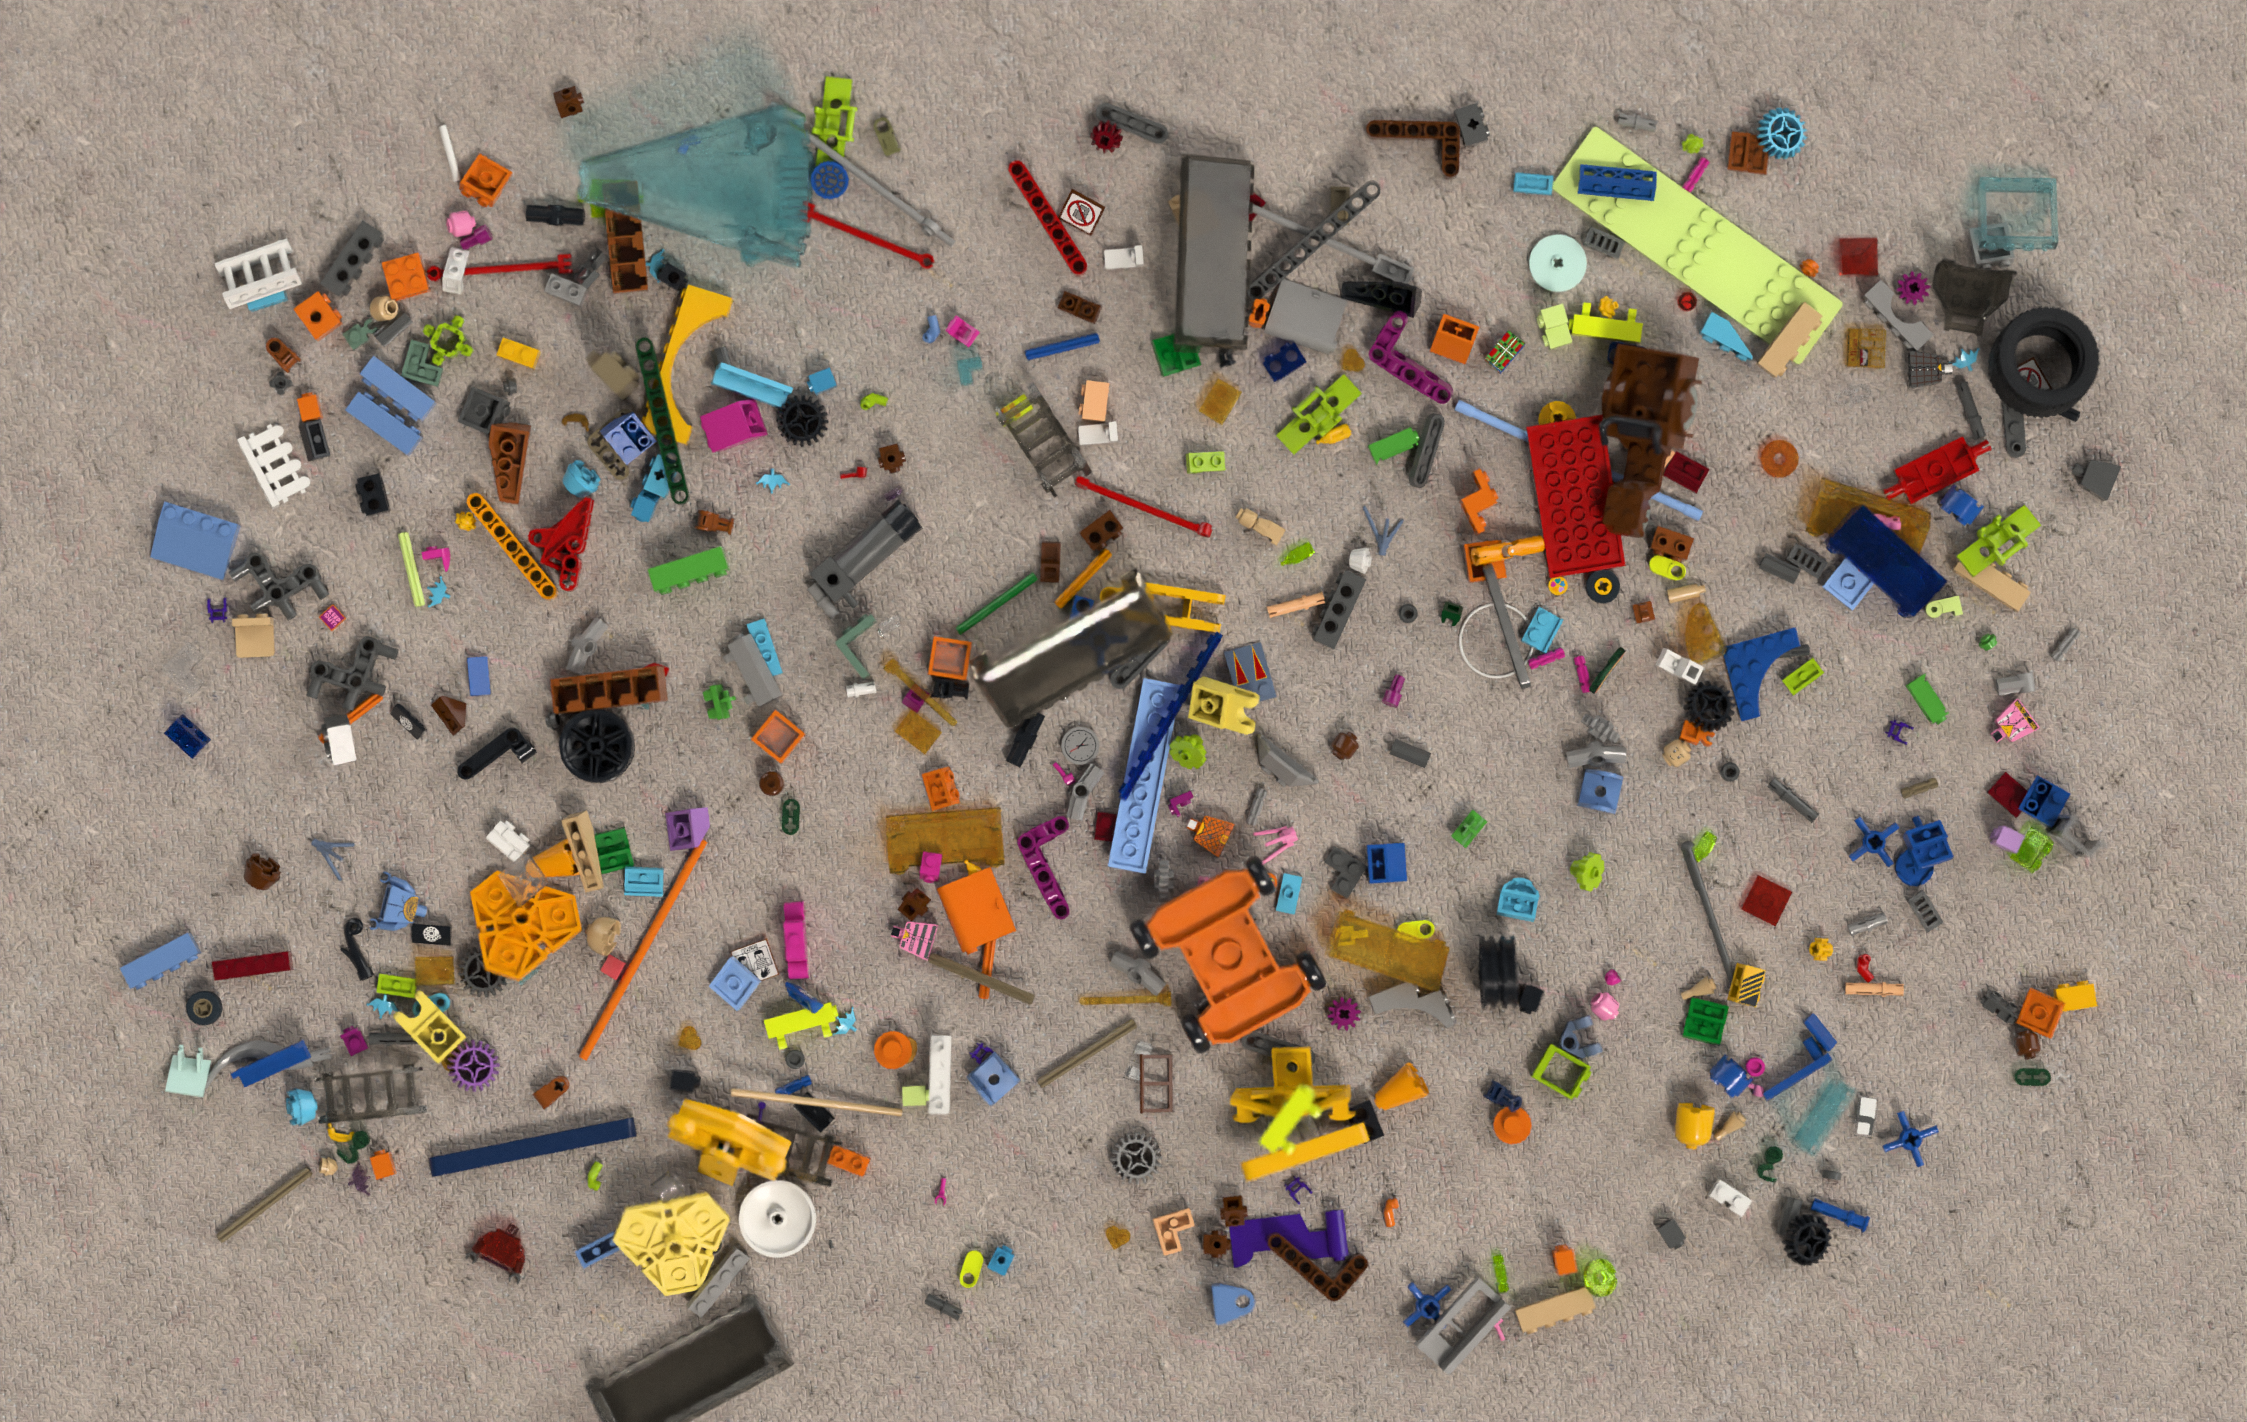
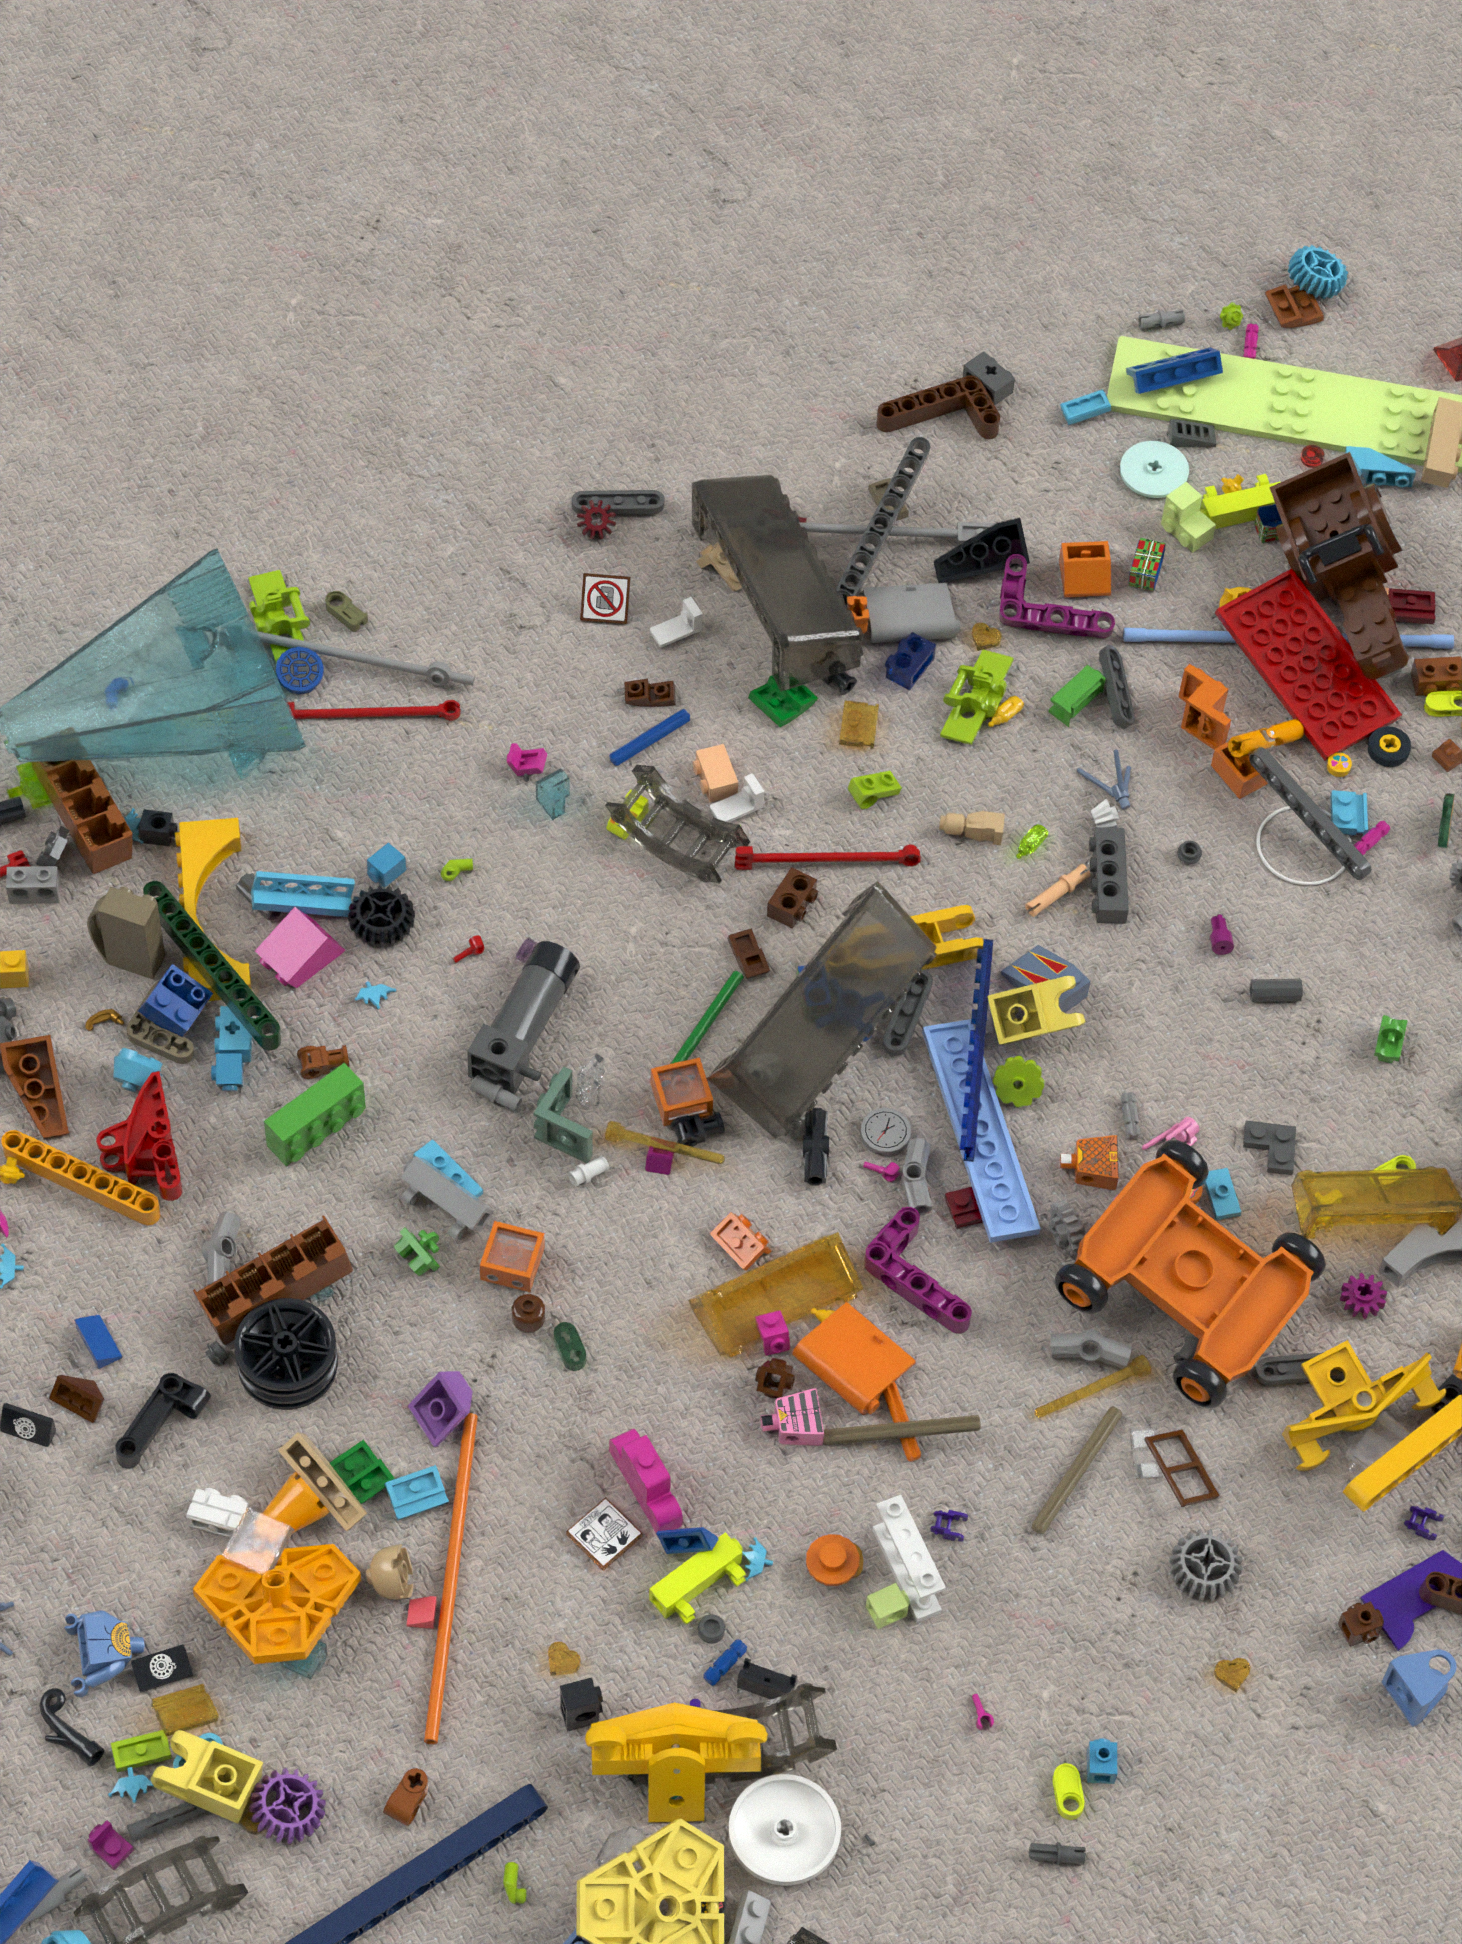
camera: 30 degrees left, 30 degrees down
dark grey gear [458,947,508,997] -> none
light blue plate [709,956,761,1011] -> none
tan piece [731,1088,903,1116] -> none
orange brick [827,1144,871,1177] -> none
reddish brown brick [877,444,906,474] -> none
clear yellow plate [894,710,942,755] -> none
medium blue arm [922,315,940,343] -> none
medium blue hose [967,1052,1021,1106] -> none
red beam [1008,161,1087,276] -> none
light orange axle [1054,548,1112,609] -> none
light nougat brick [1153,1208,1195,1256] -> none
magenta bracket [1168,790,1194,817] -> none
reddish brown brick [1220,1195,1248,1227] -> none
light grey wedge [1257,733,1319,787] -> none
neon yellow brick [1259,1084,1323,1155] -> none
reddish brown head [1330,731,1359,761] -> none
blue slope [1366,843,1407,884] -> none
dark green tile [1441,601,1463,626] -> none
dark pink axle [1574,655,1592,693] -> none
orange plate [1799,259,1819,277] -> none

